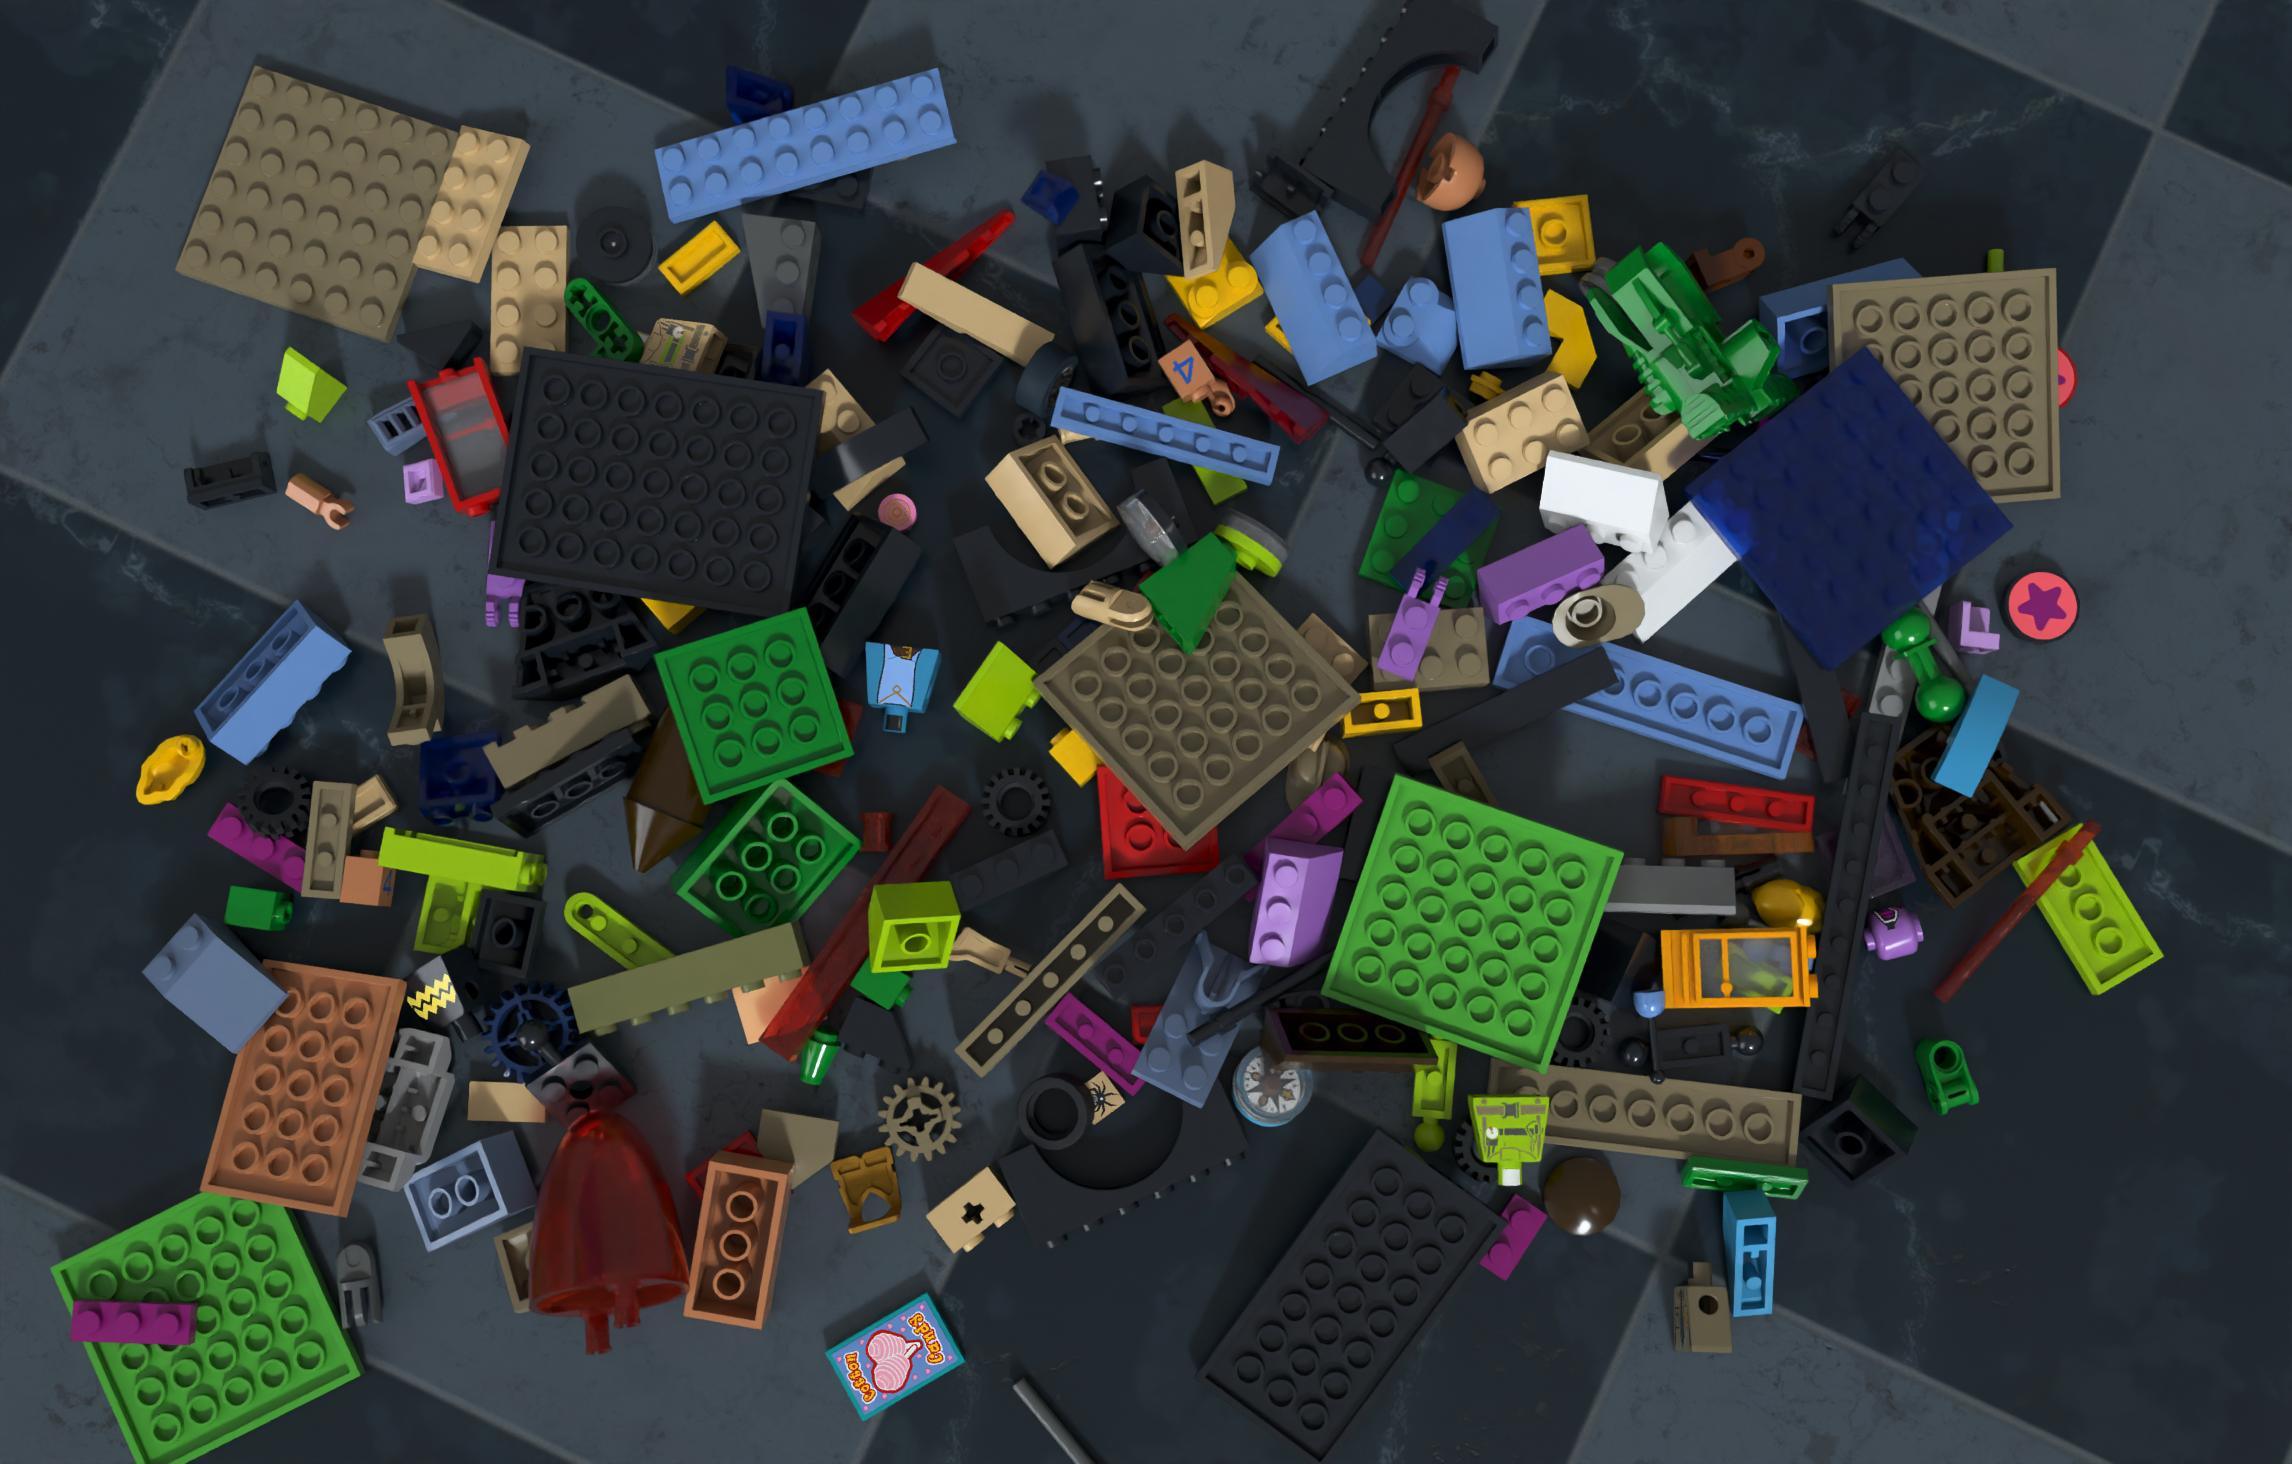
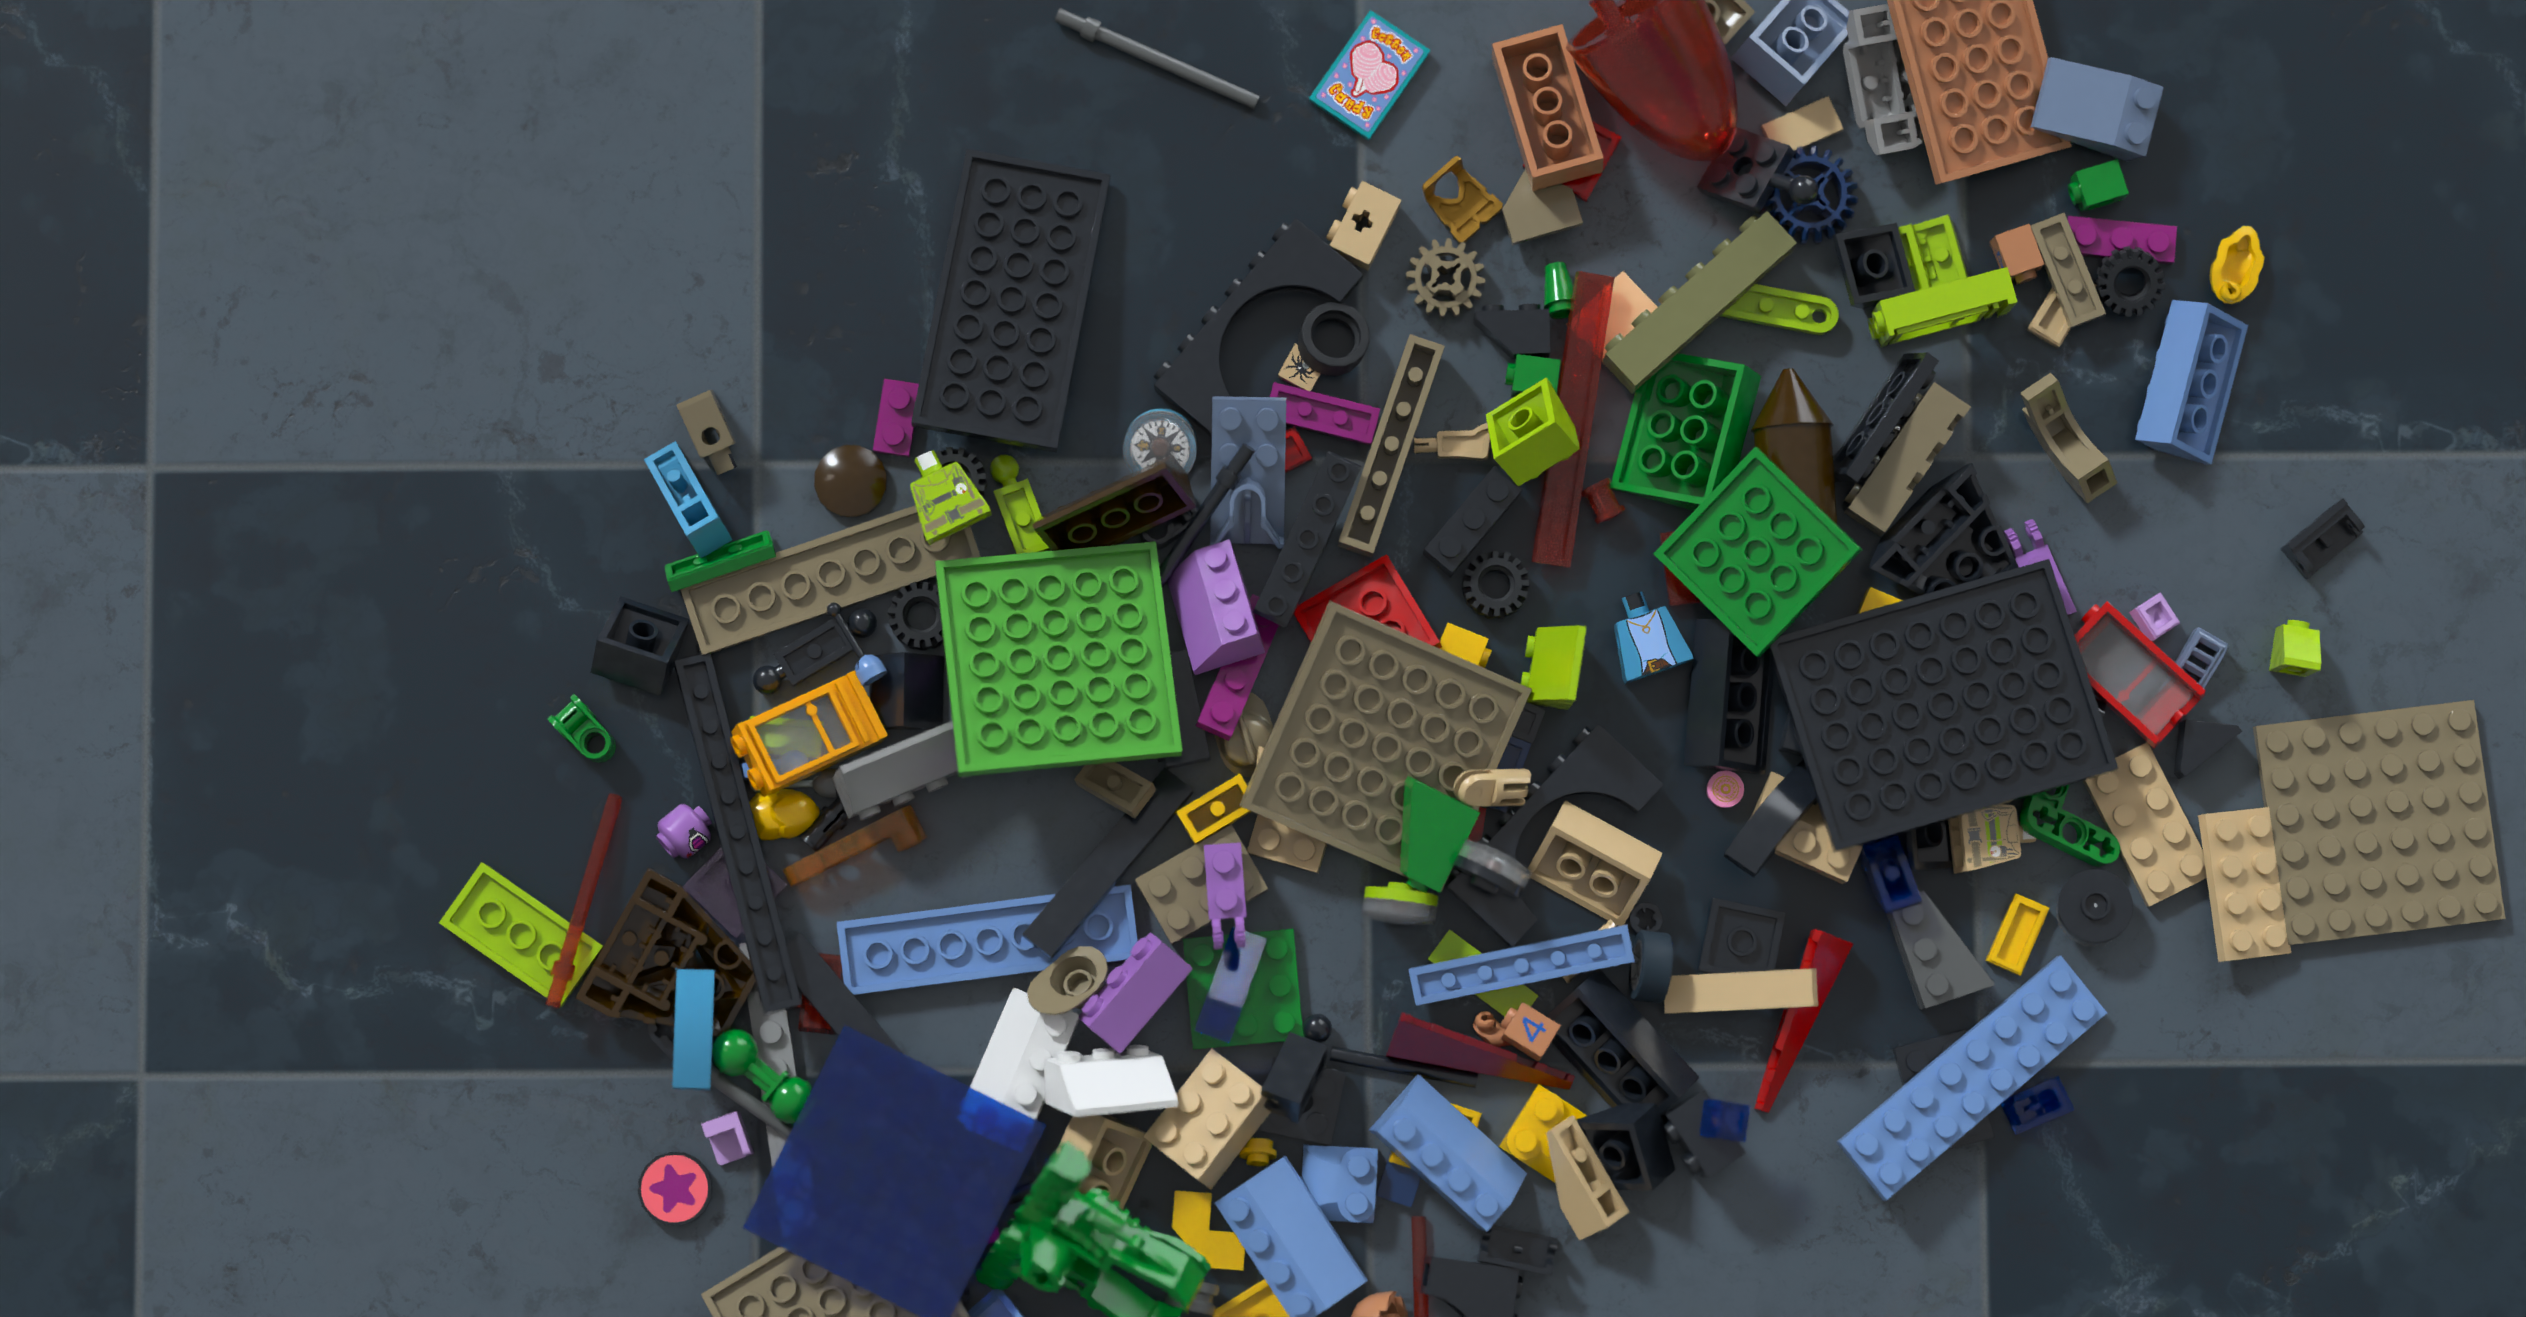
camera: 150 degrees right, 0 degrees up
nougat bar [285,473,355,530] -> none
black torso [402,943,490,1043] -> none
clear blue plate [418,731,505,826] -> none
red tile [1656,775,1816,834] -> none

